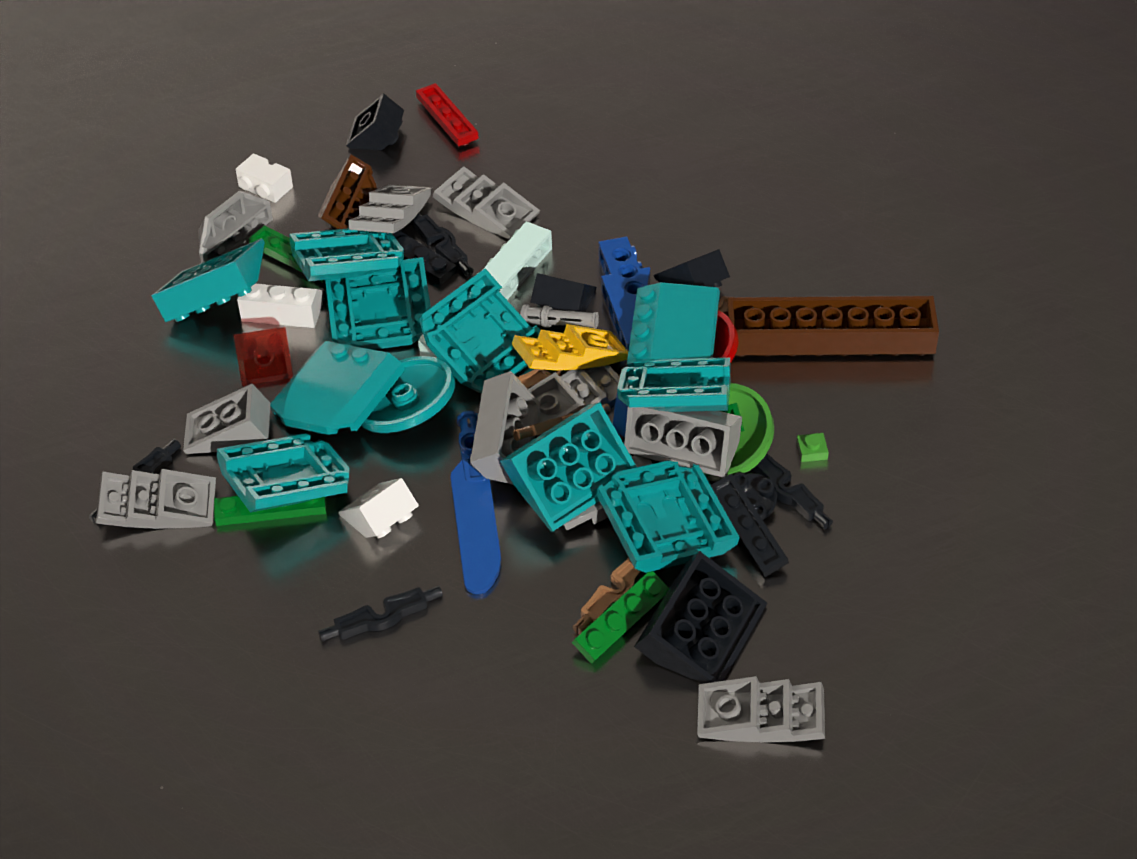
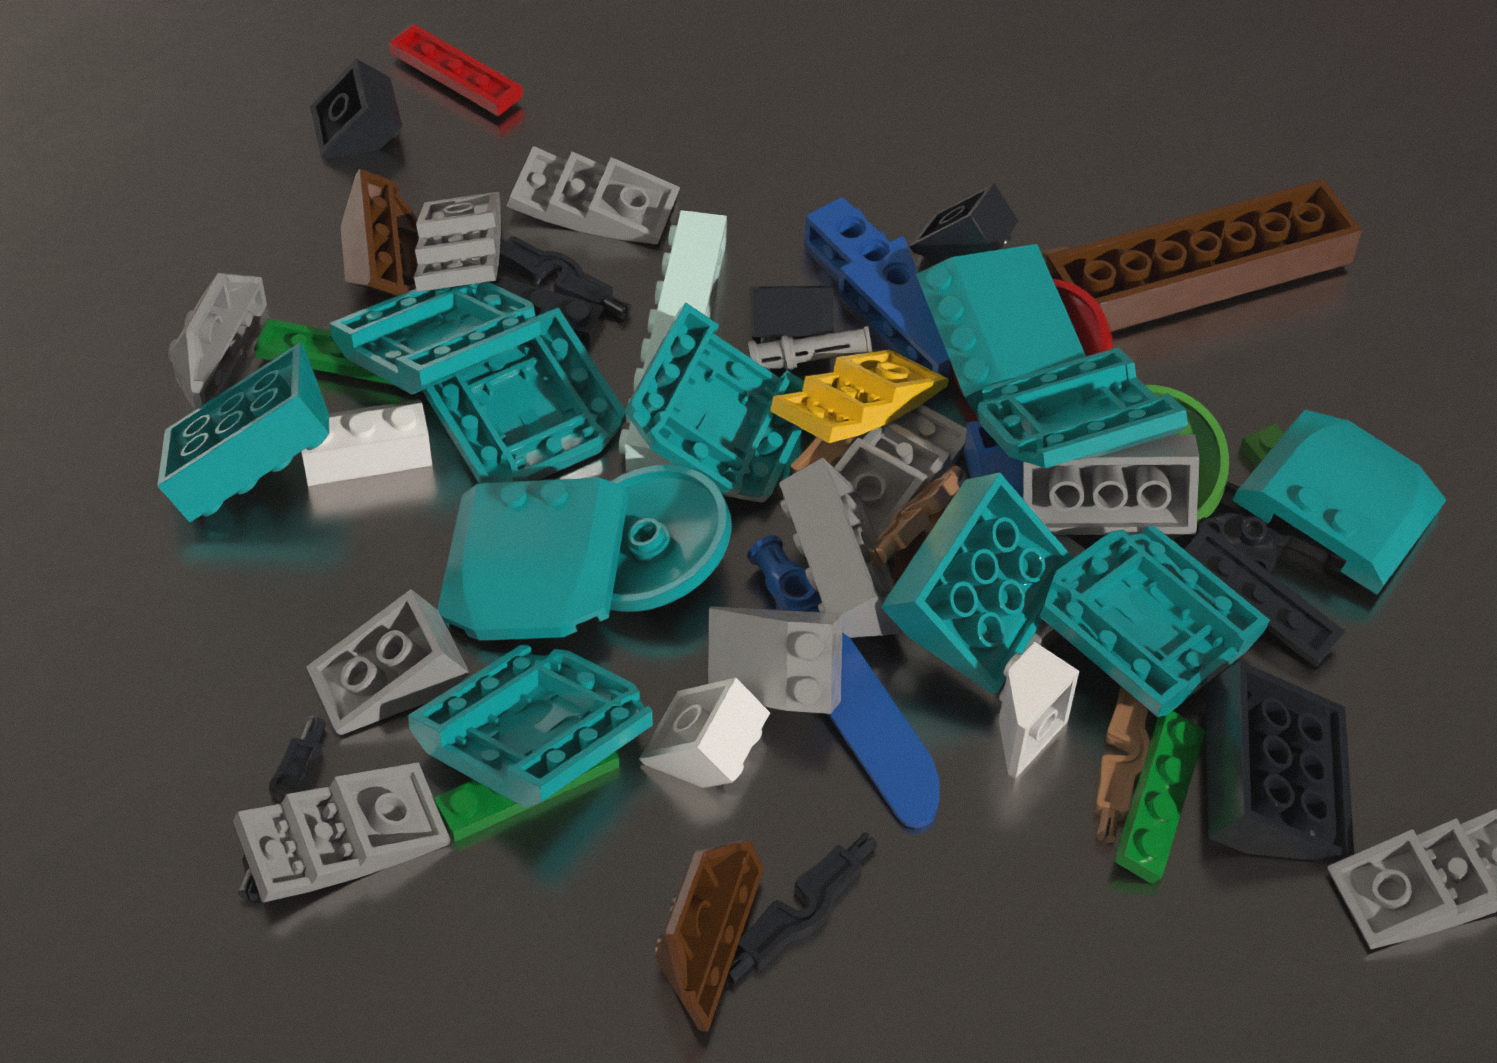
camera: 25 degrees left, 5 degrees up
clear red slope [234,327,293,386] -> none
white brick [236,153,293,203] -> none
none -> reddish brown wedge [655,840,764,1032]
none -> light grey slope [708,606,843,714]
none -> white slope [999,642,1079,779]
none -> teal wedge [1233,410,1446,595]

